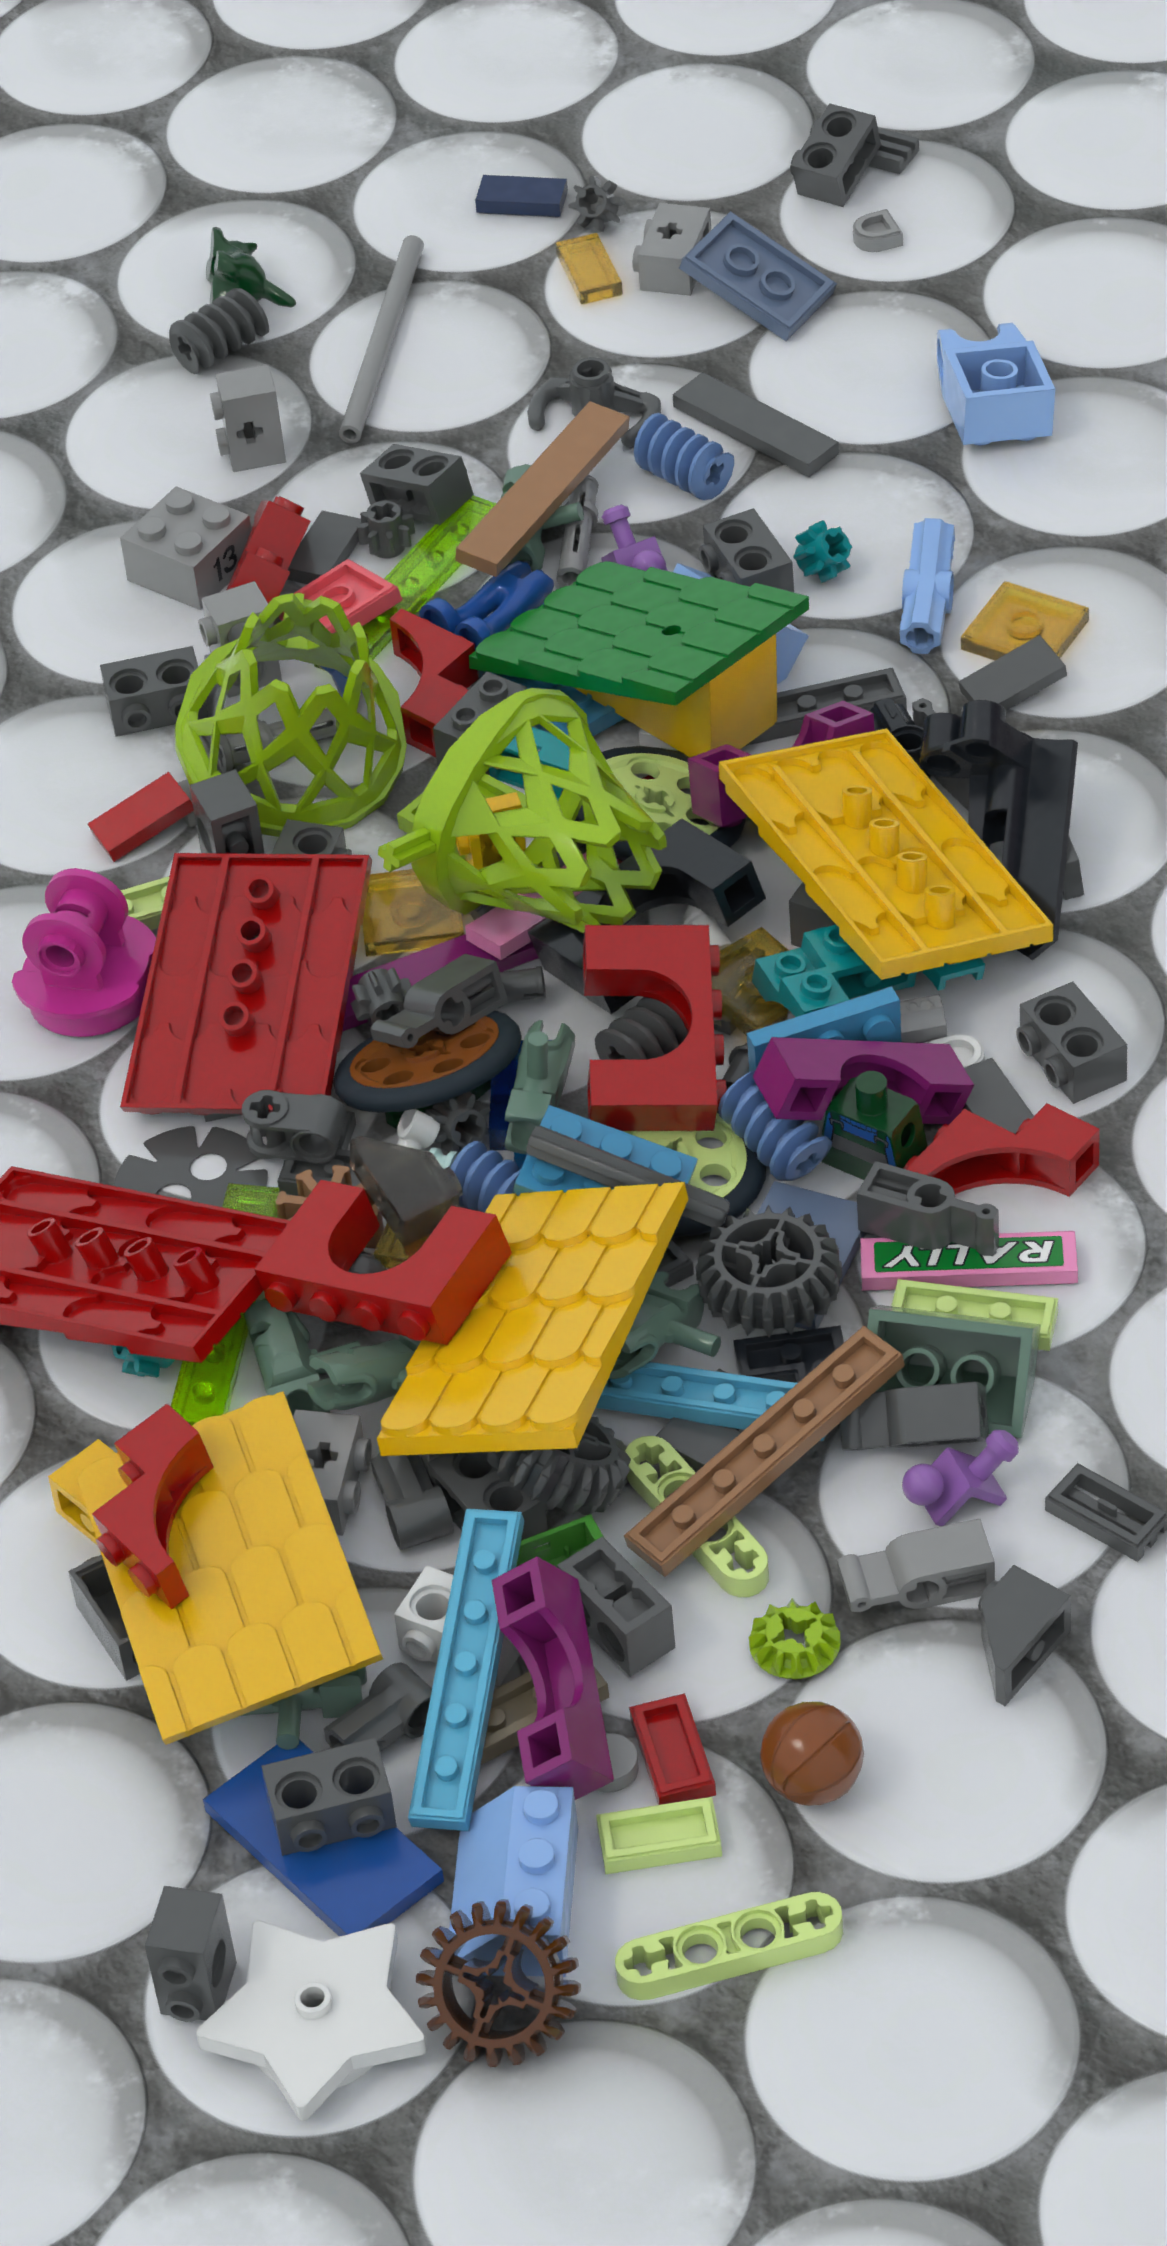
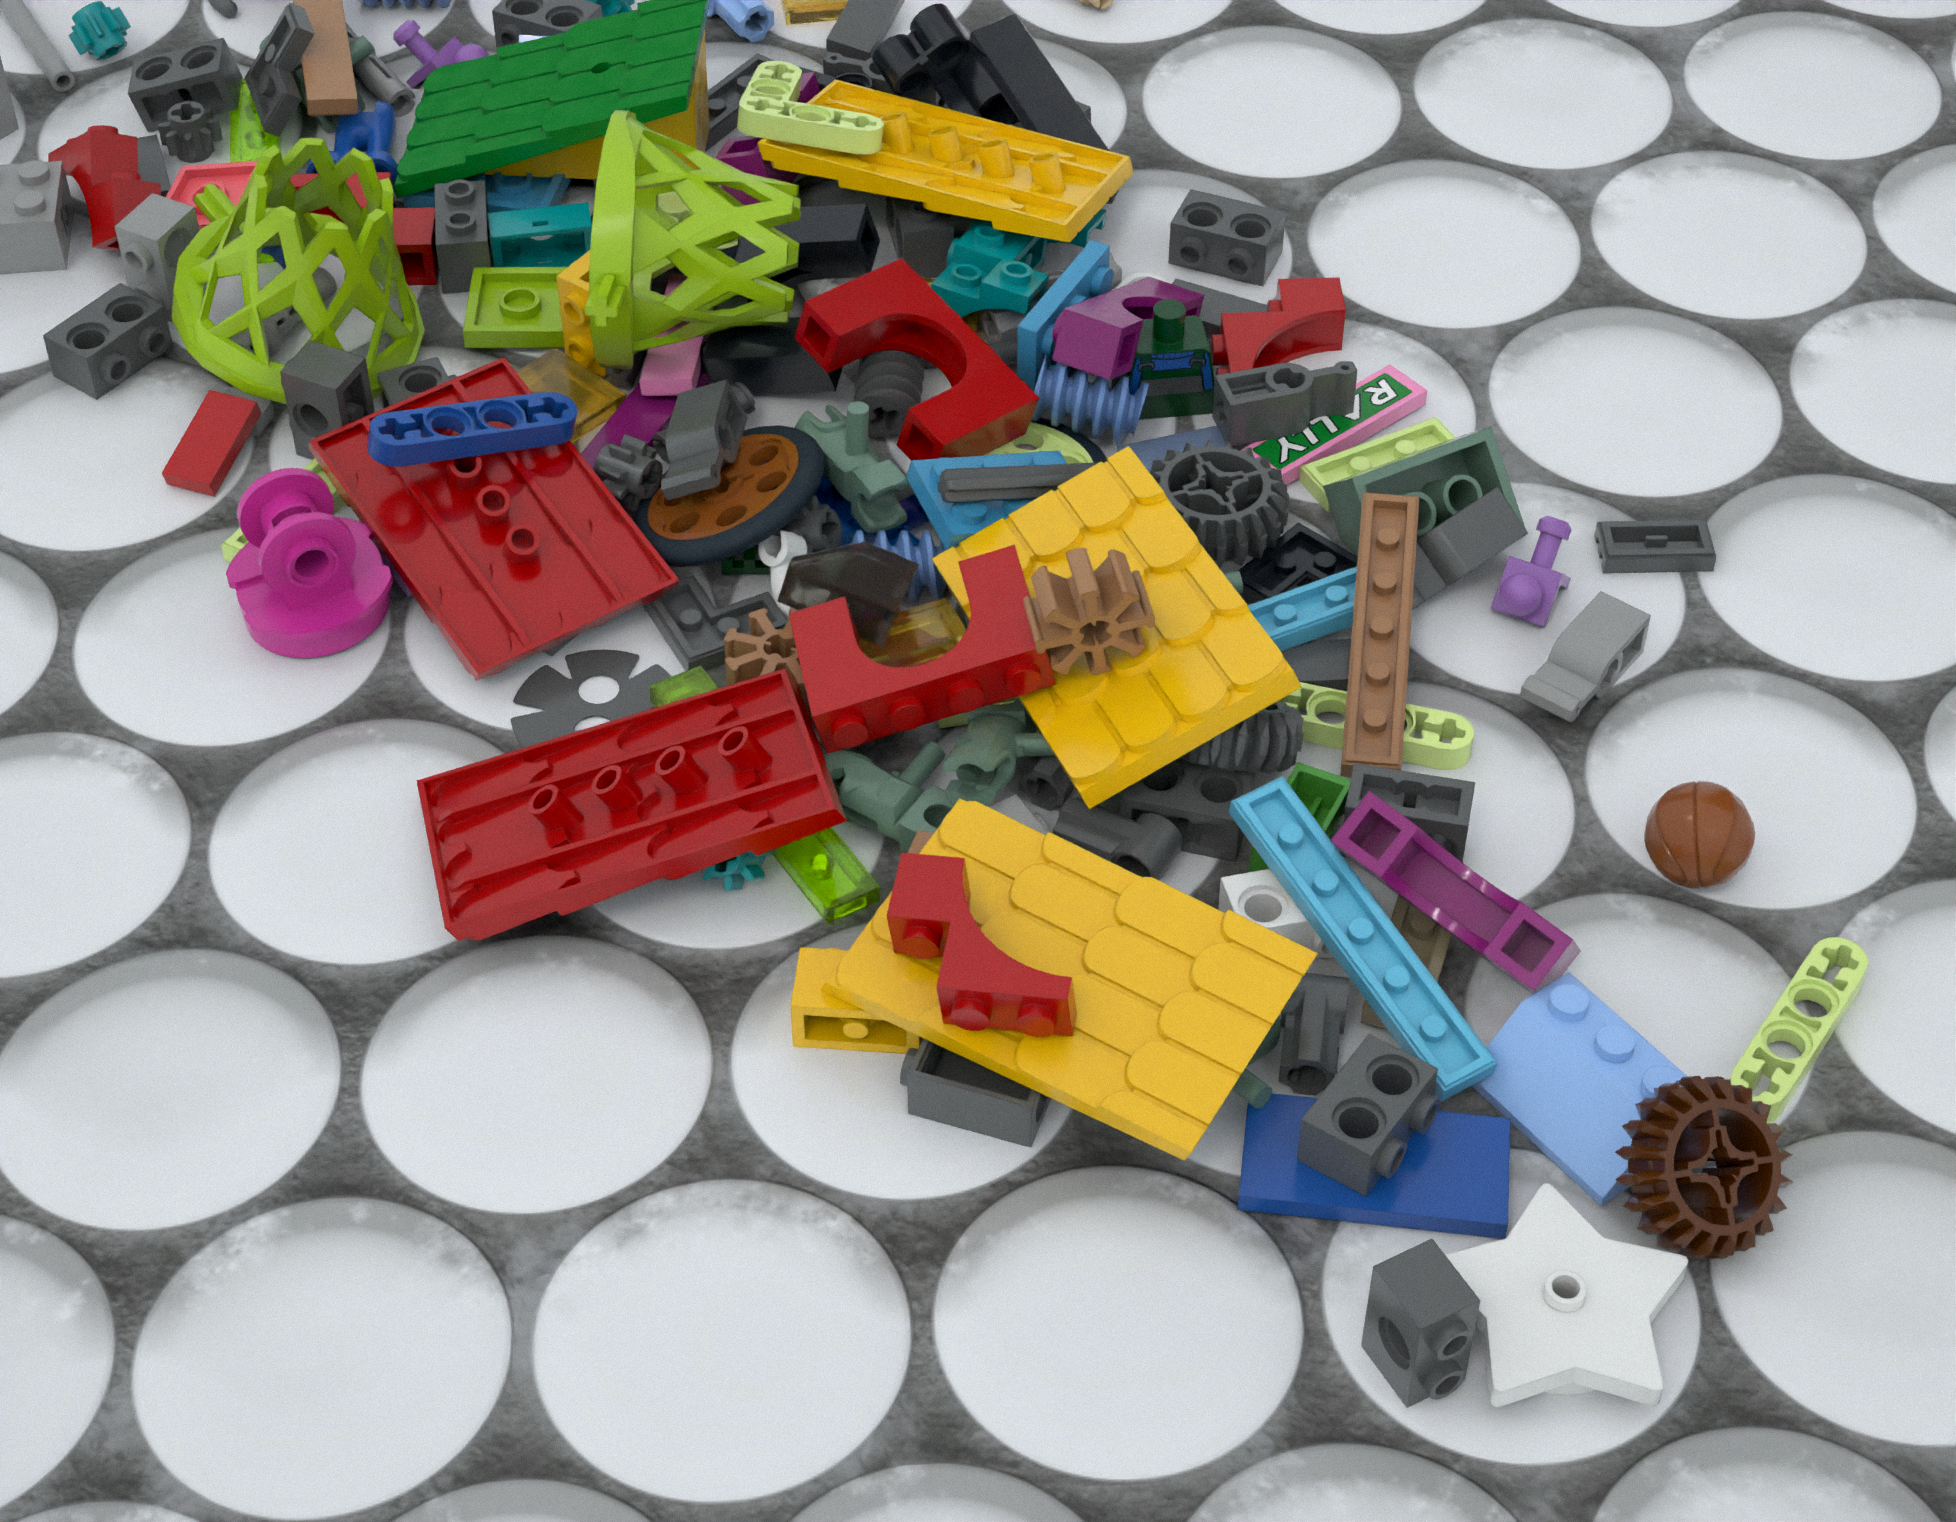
camera: 45 degrees left, 0 degrees up
dark grey piece [242,1090,347,1164] -> none
yellowish green tile [596,1797,722,1874] -> none
red tile [629,1693,716,1805] -> none
lime gear [749,1598,841,1679] -> none
dark grey slope [978,1565,1071,1706] -> none
none -> teal gear [68,1,131,61]
none -> dark grey tile [245,3,315,137]
none -> blue beam [367,392,578,467]
none -> yellowish green beam [737,61,884,155]
none -> medium nougat gear [1023,548,1155,675]

